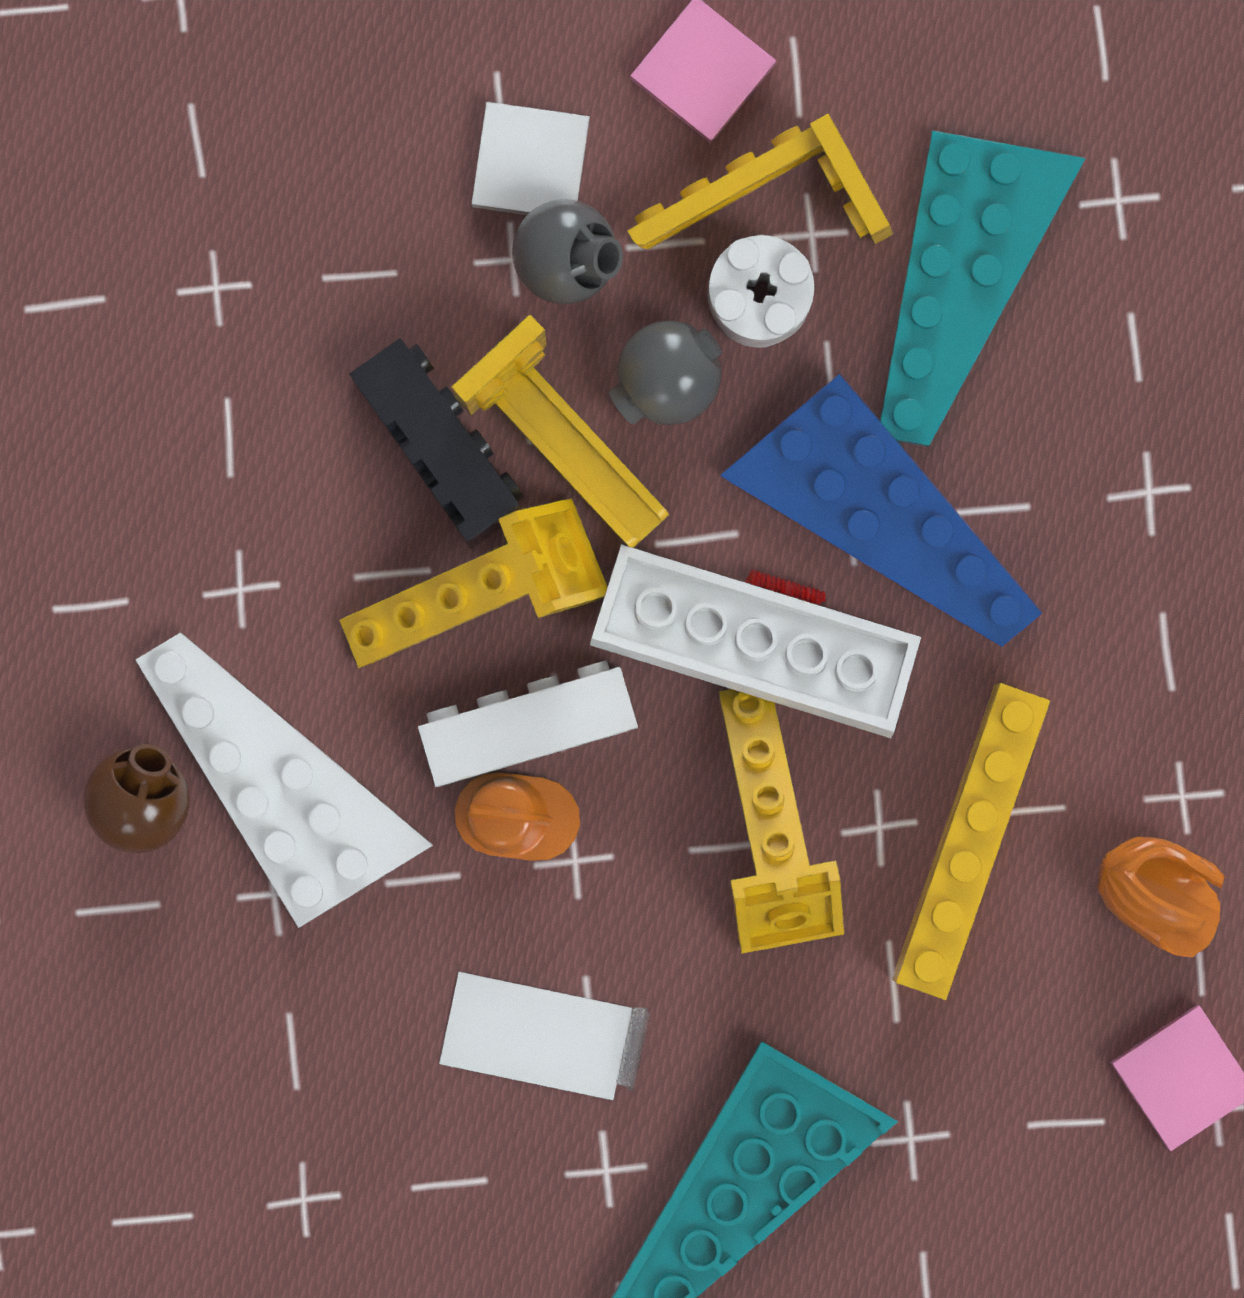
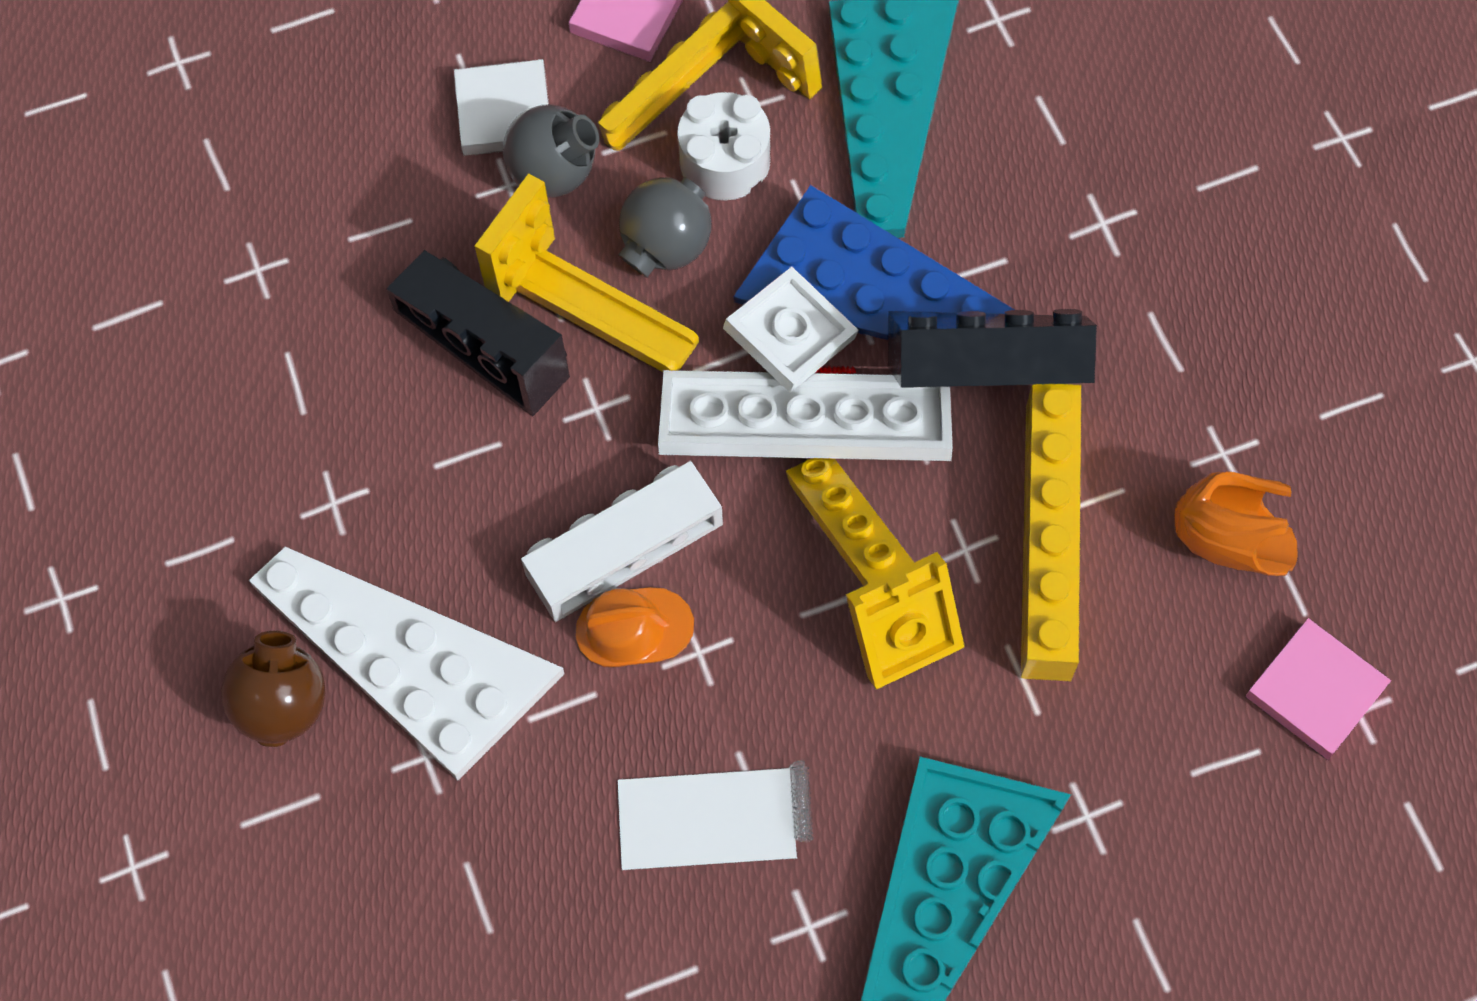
camera: 10 degrees left, 20 degrees down
yellow bracket [339,498,608,668] -> none
none -> white tile [723,267,858,393]
none -> black wedge [888,309,1097,388]

